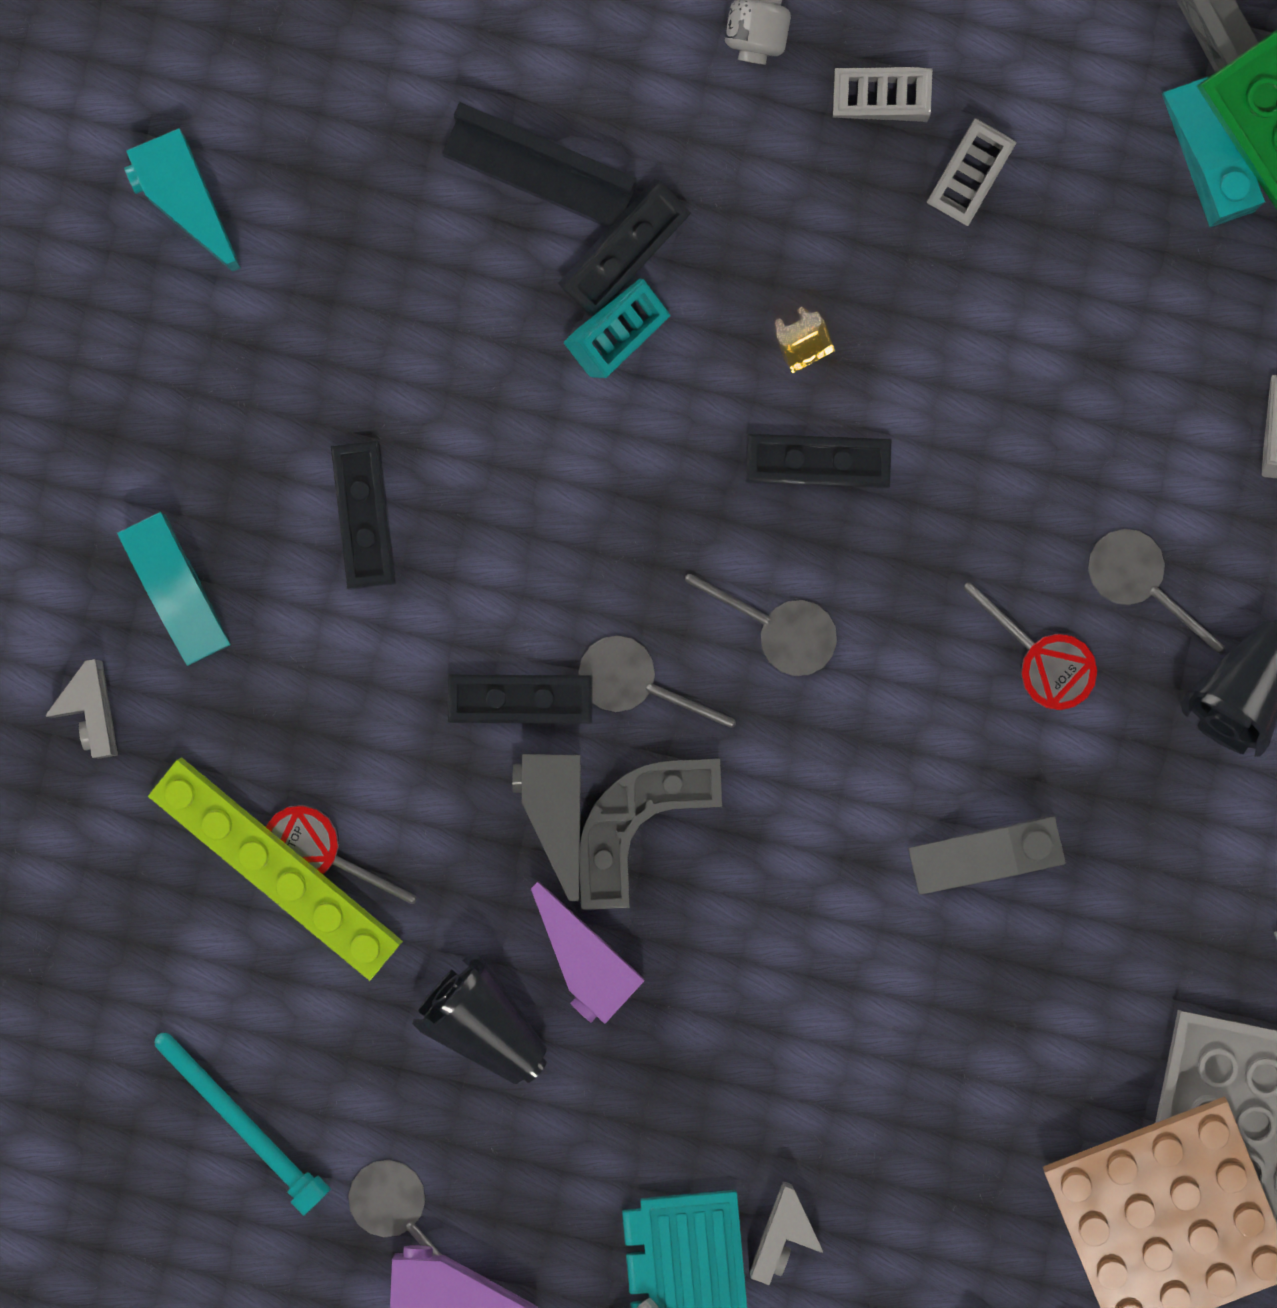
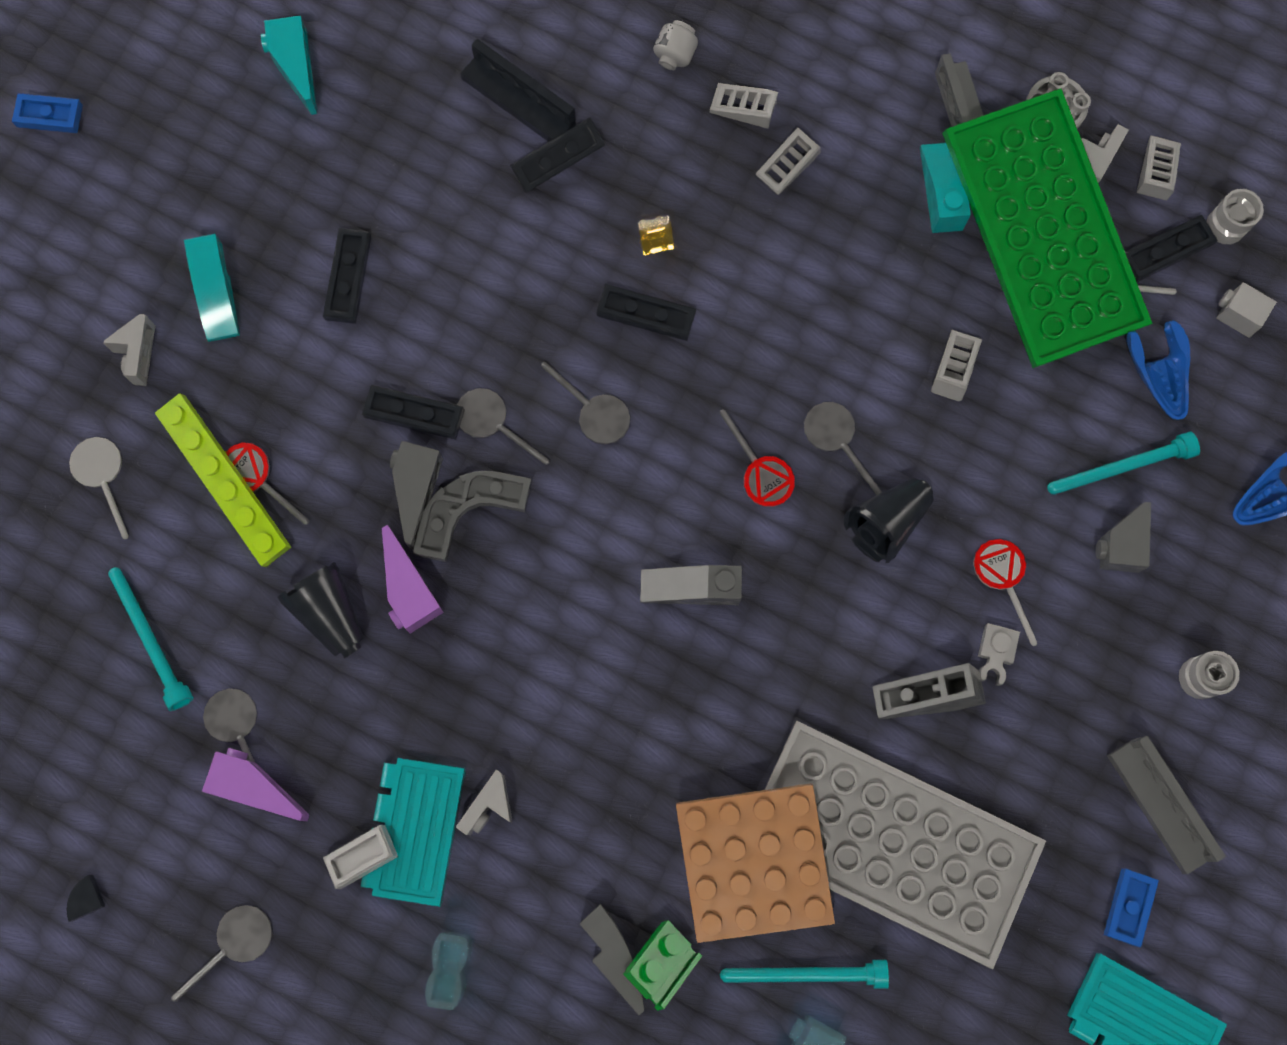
camera: 20 degrees right, 10 degrees down
teal slope [564,279,671,378] -> none
none -> light grey piece [69,437,129,539]

